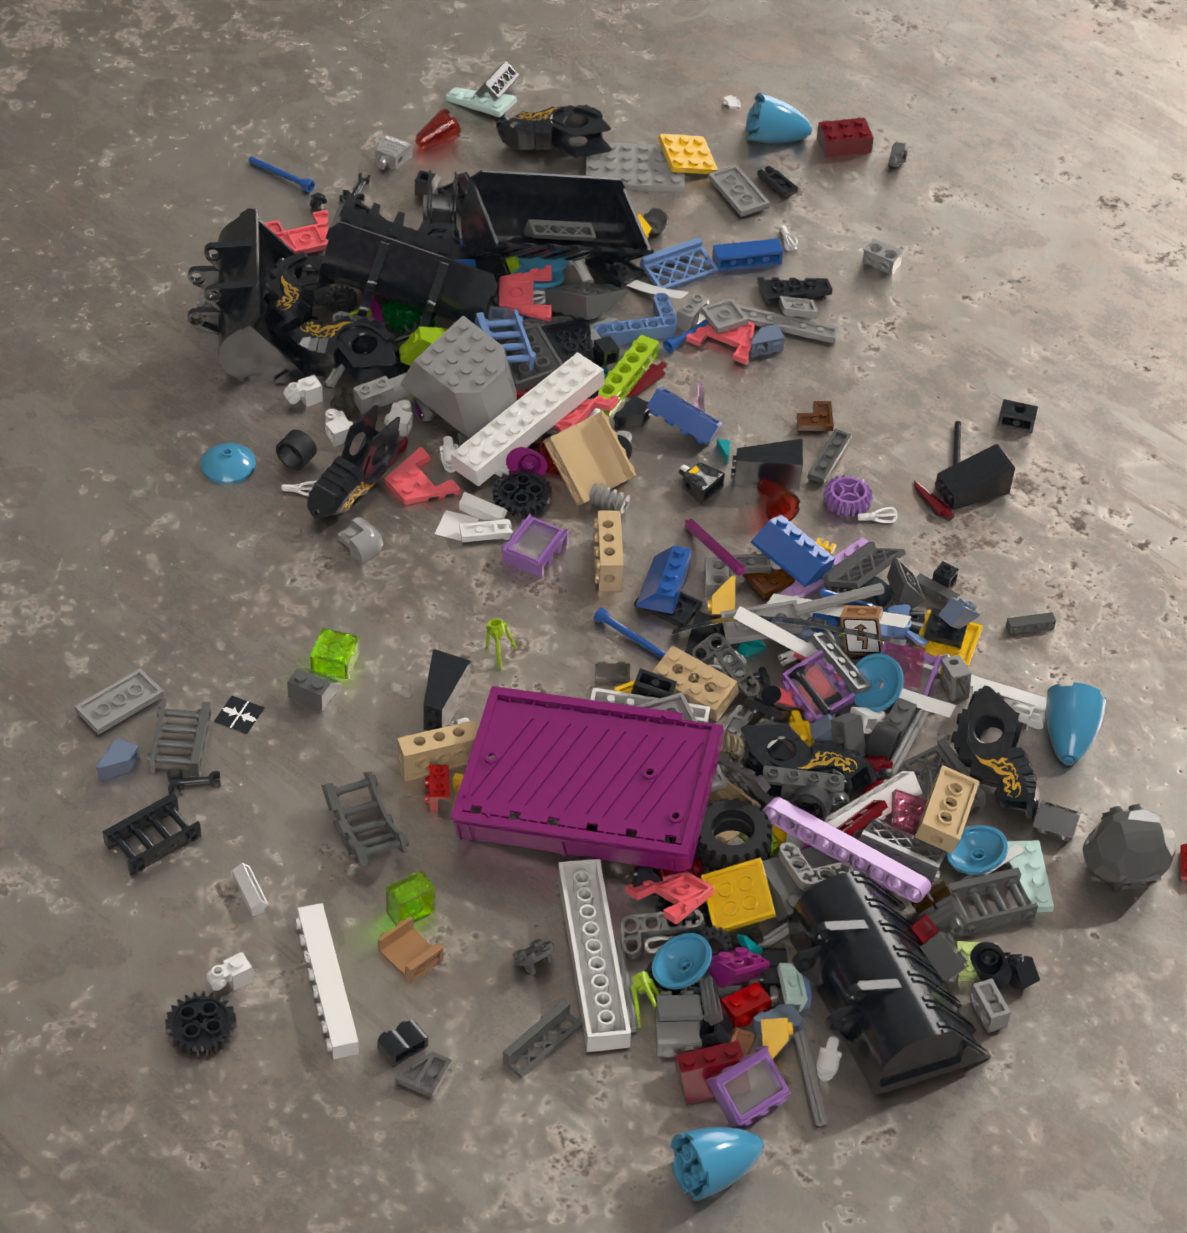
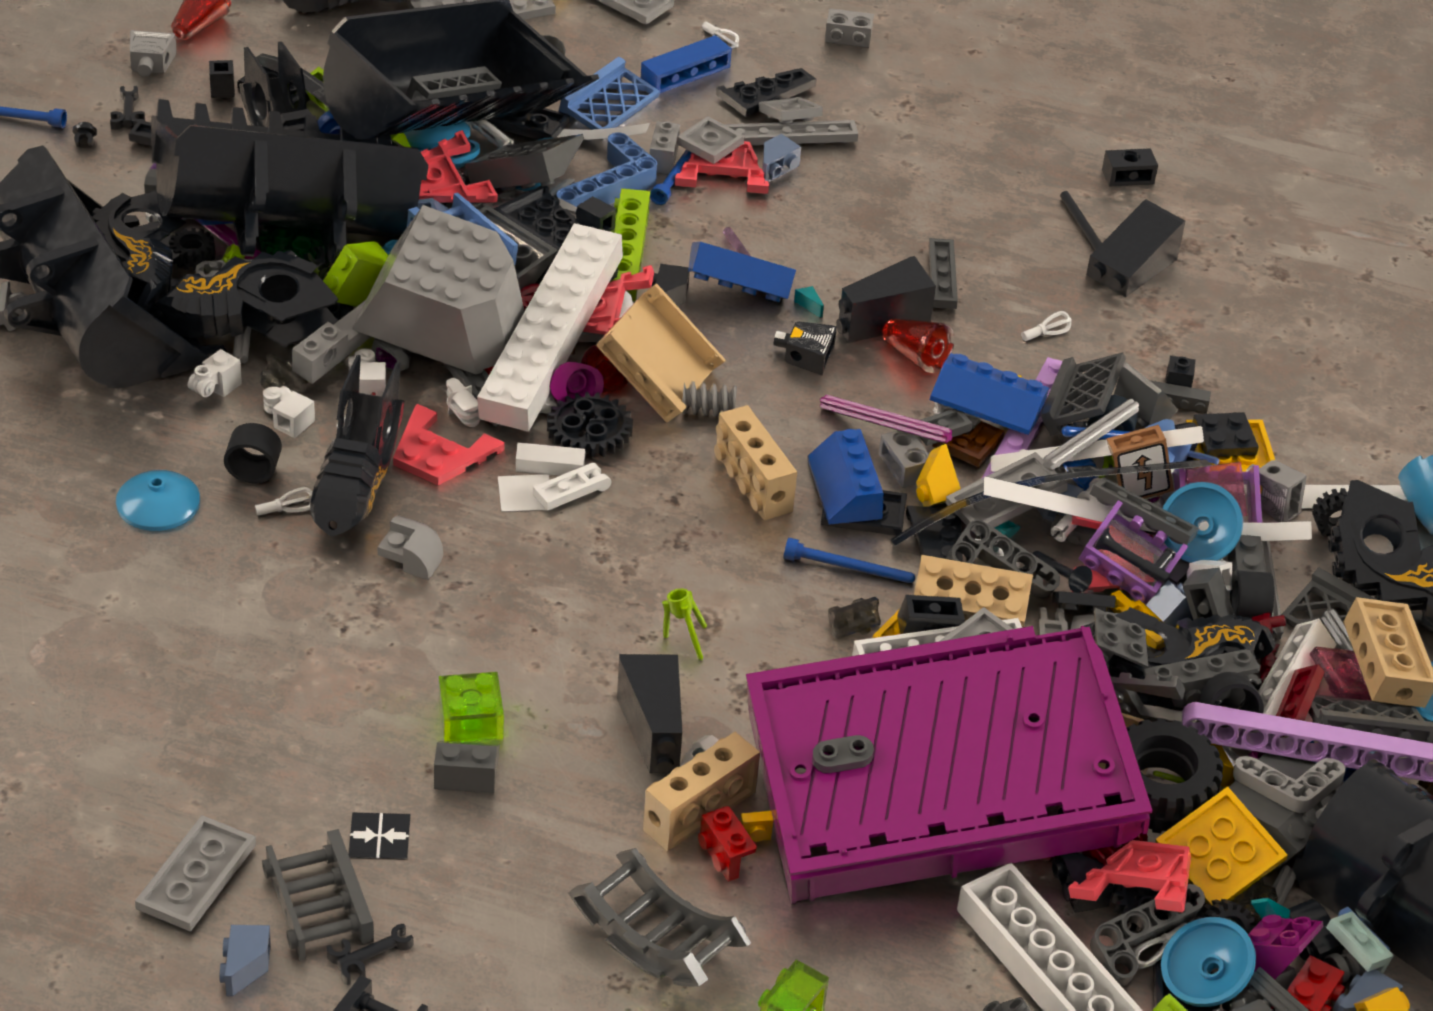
camera: 25 degrees left, 5 degrees down
coral wing [264,210,328,254] -> none
medium lavender window [501,514,569,578] -> none
dark red bar [626,361,667,397] -> none
reddish brown plate [796,401,834,431] -> none
medium lavender gear [823,474,873,518] -> none
dark red bar [914,480,954,520] -> none
sand blue slope [938,597,980,629] -> none
dark grey piece [1006,612,1056,634] -> none
none -> dark grey plate [812,735,874,773]
none -> dark grey hinge [1092,608,1148,668]

